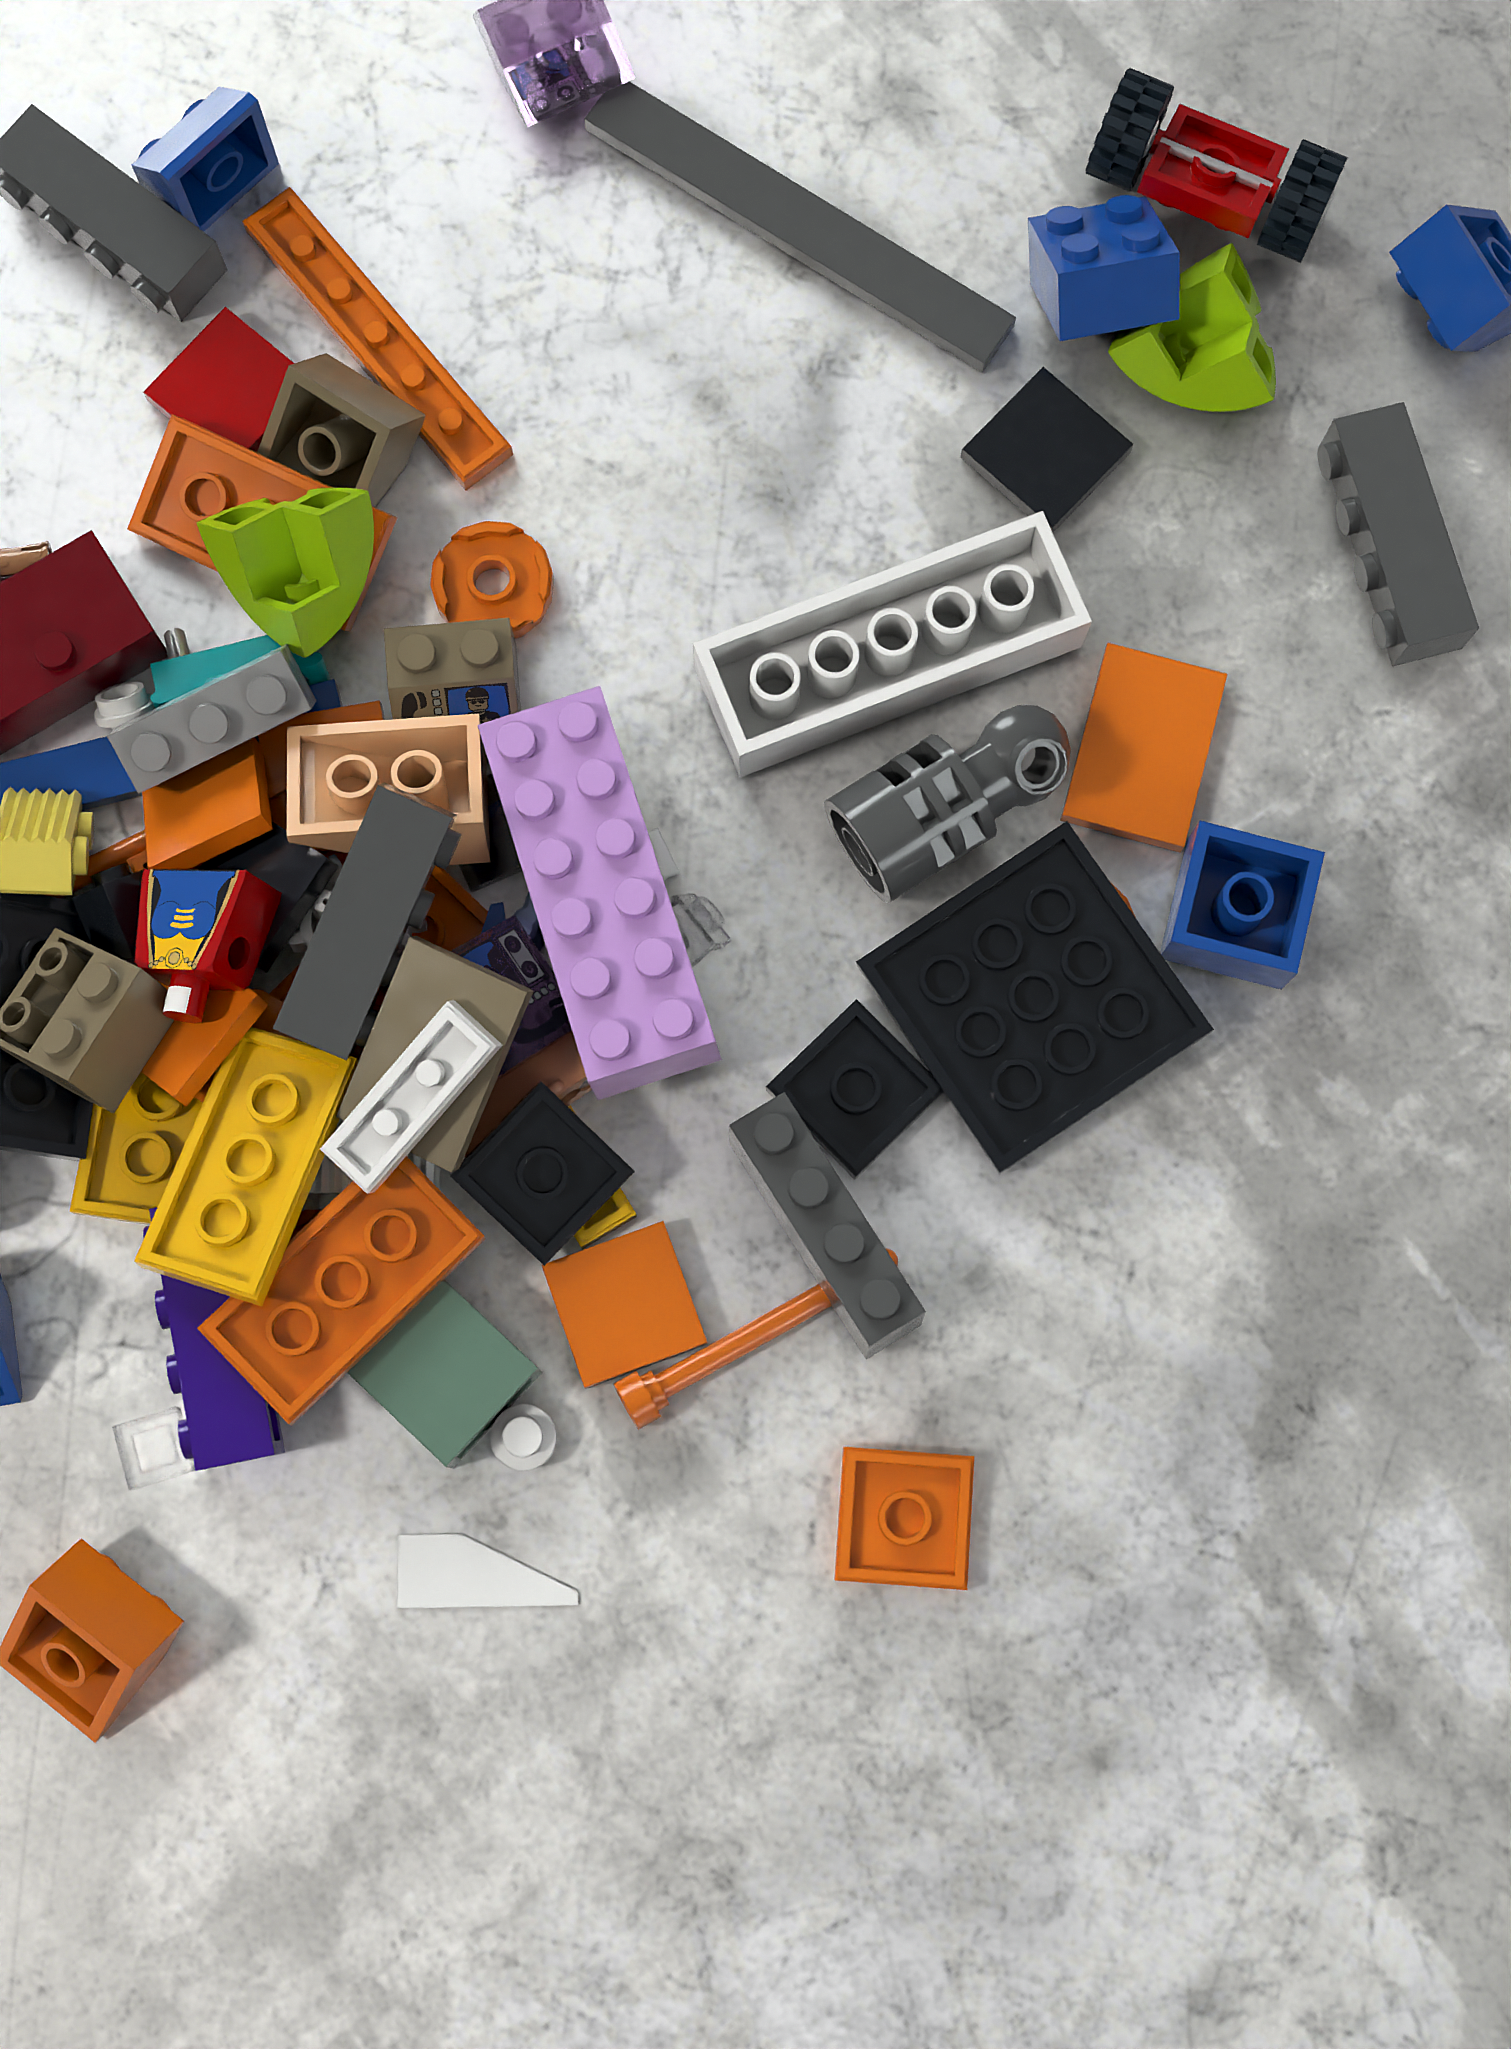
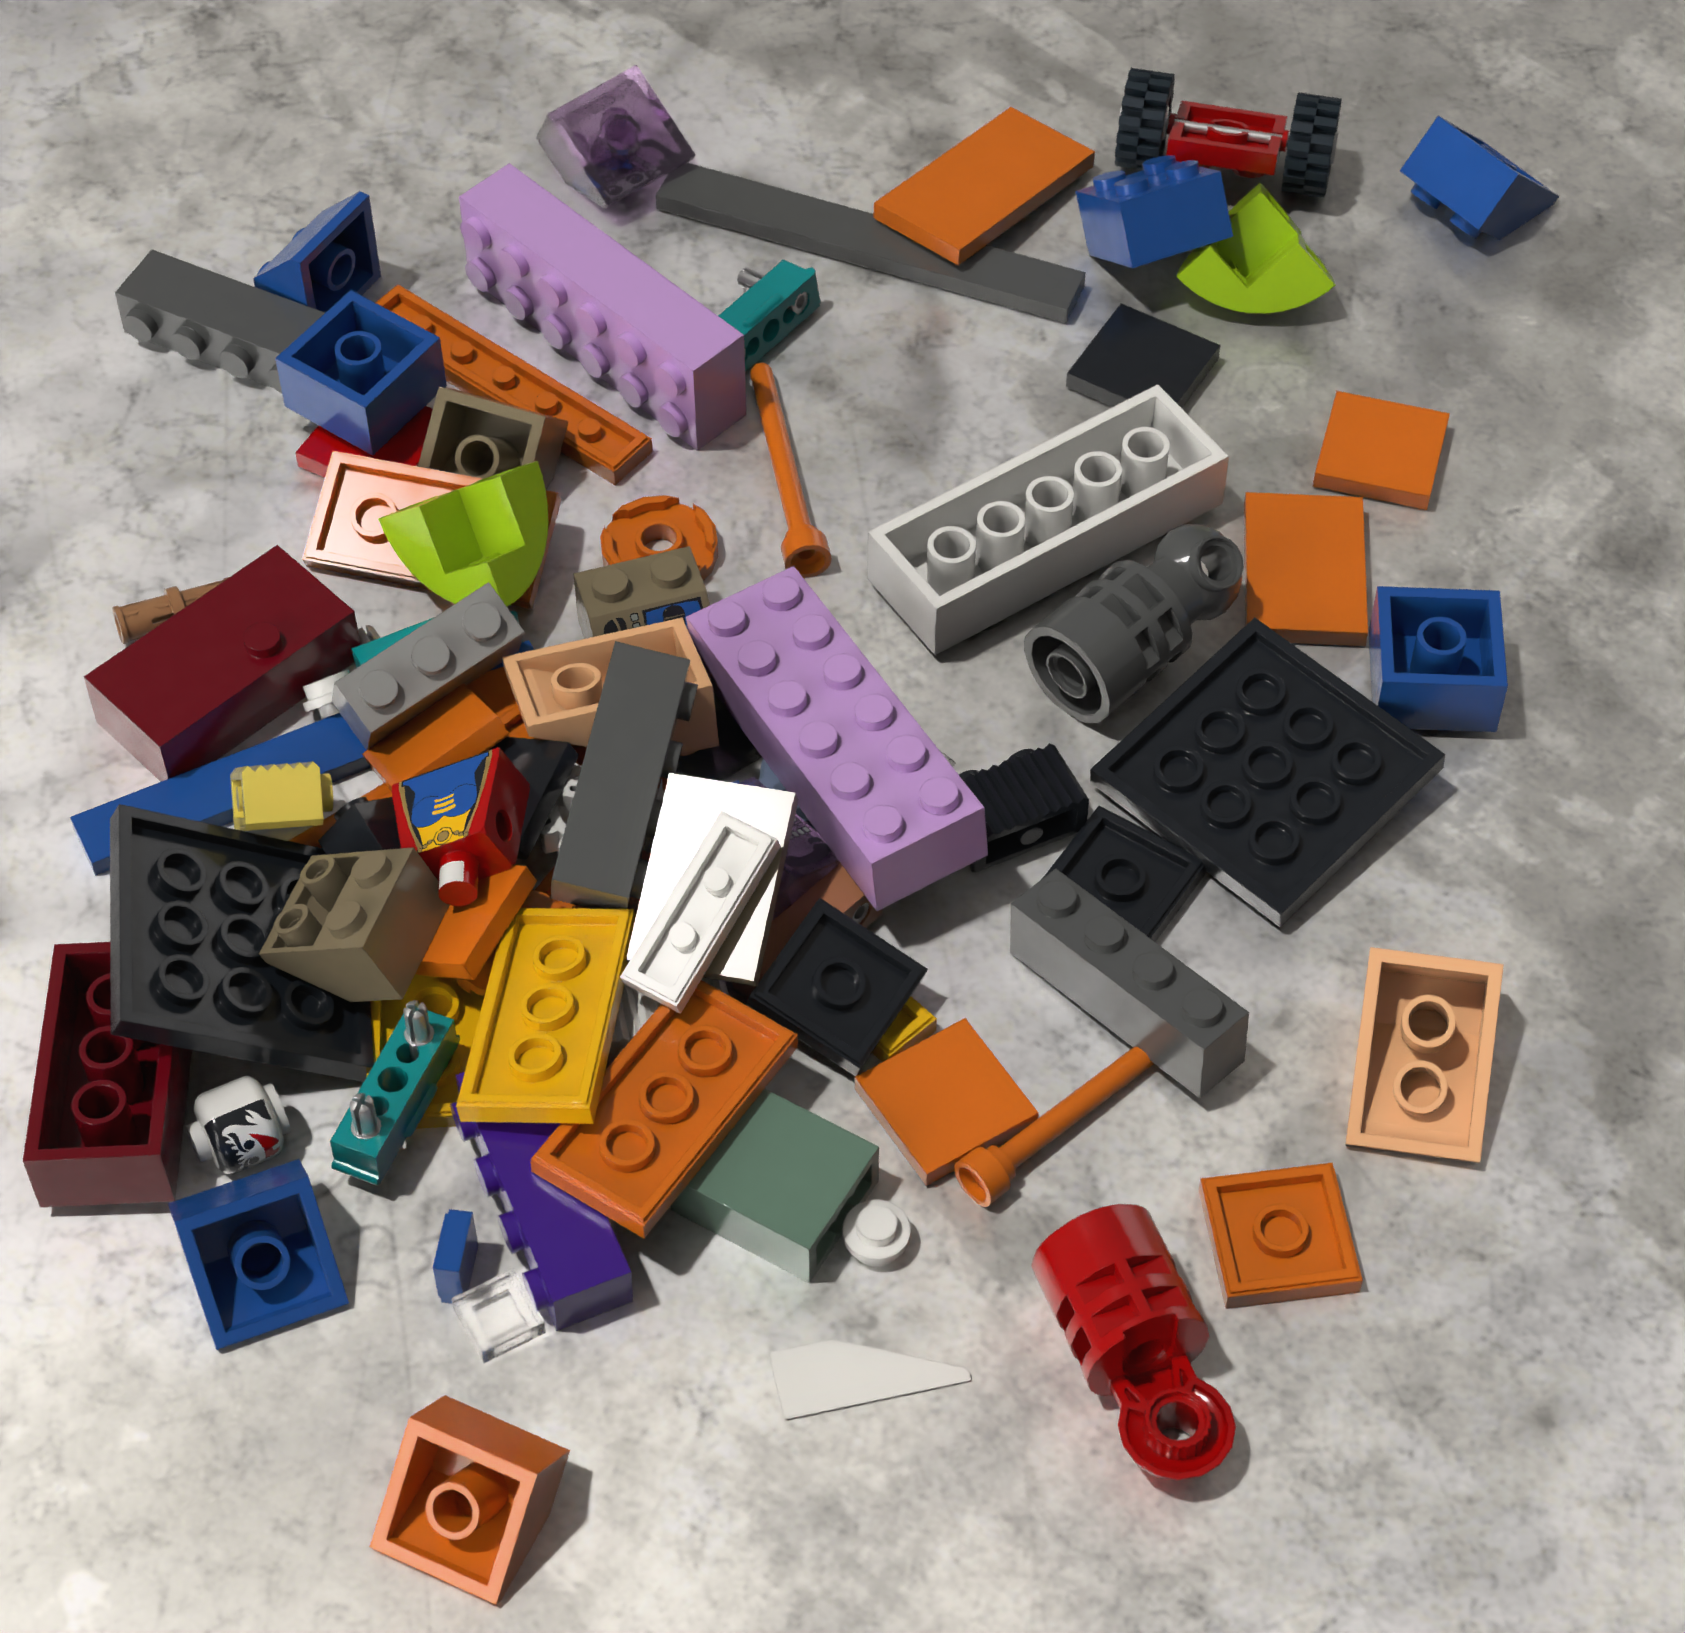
camera: 10 degrees left, 25 degrees down
dark grey brick [1318,402,1479,667] -> none
none -> blue brick [275,290,447,455]
none -> teal piece [330,1000,460,1186]
none -> blue tile [433,1209,479,1305]
none -> lavender brick [459,163,747,451]
none -> teal piece [718,260,821,372]
none -> orange piece [750,363,832,578]
none -> orange tile [873,107,1095,266]
none -> black brick [959,743,1089,873]
none -> red cylinder [1031,1204,1236,1481]
none -> orange tile [1313,391,1450,510]
none -> light nougat slope [1345,947,1504,1163]

